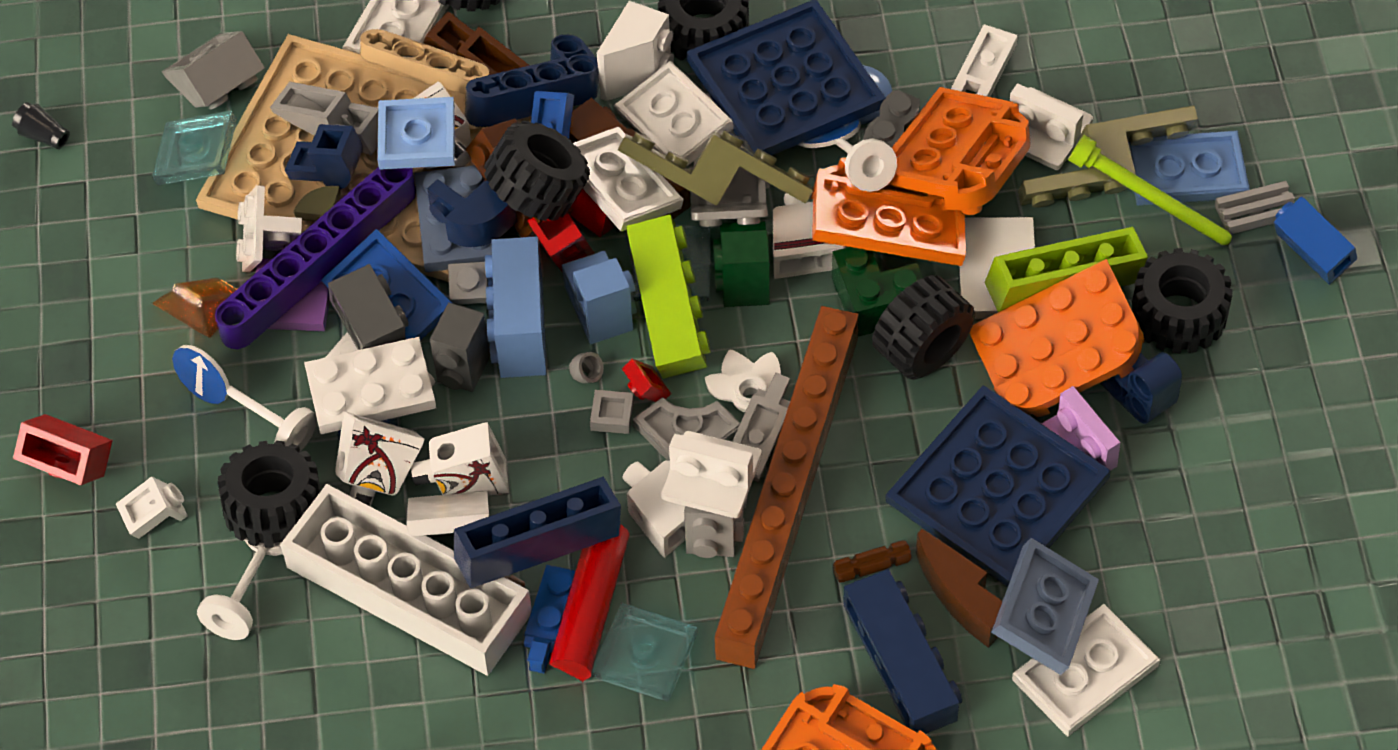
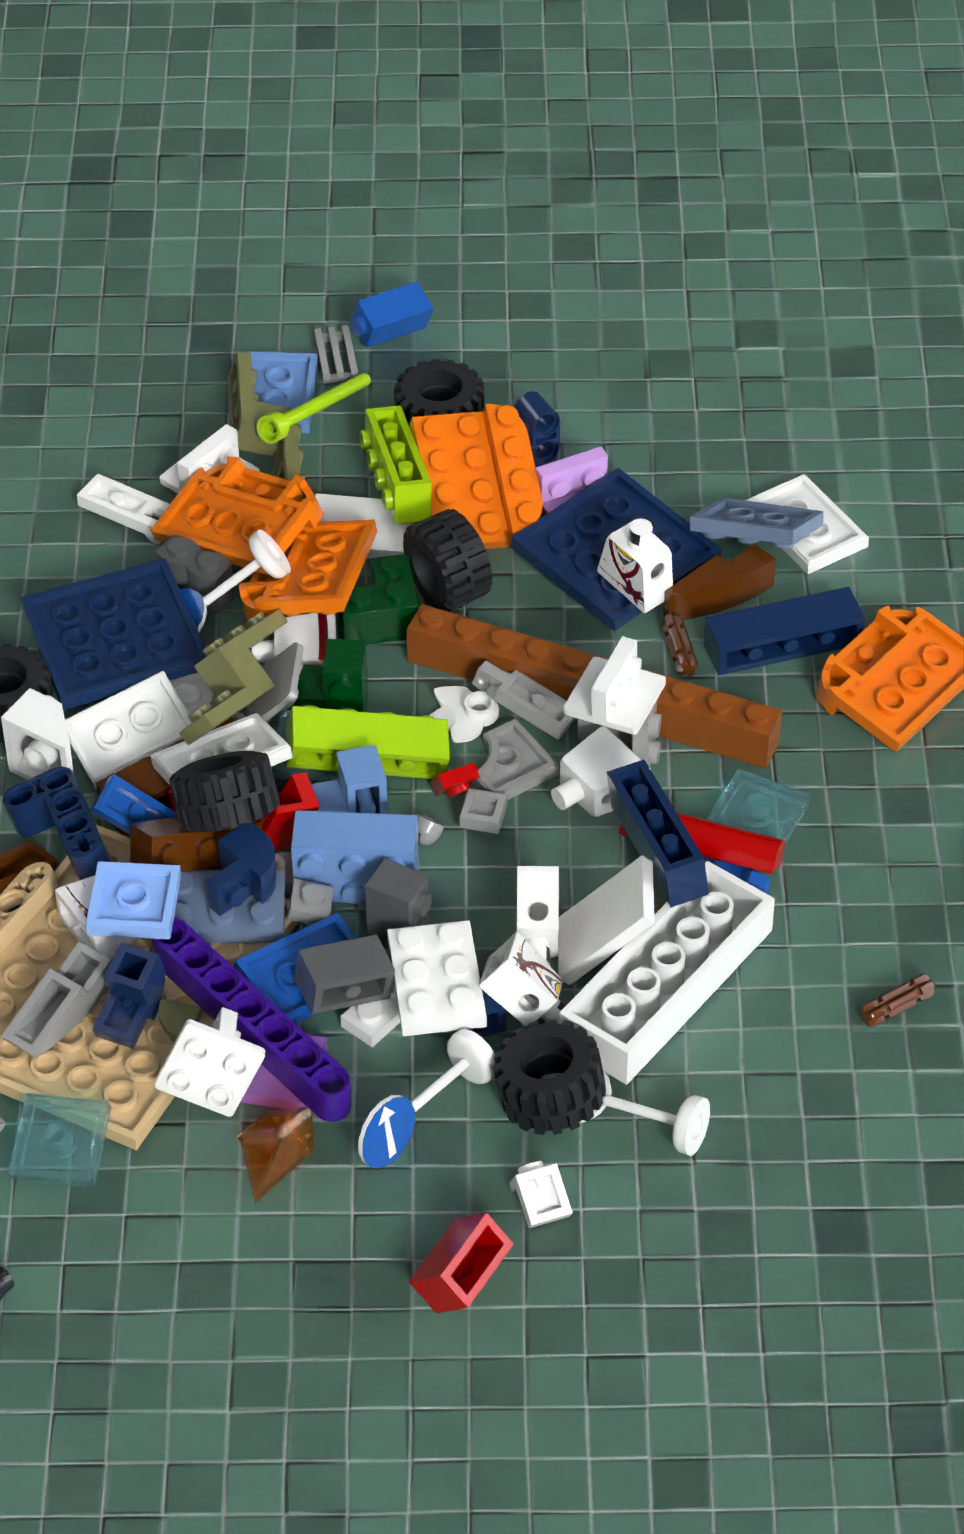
camera: 85 degrees left, 10 degrees down
none -> white torso [597,519,673,614]

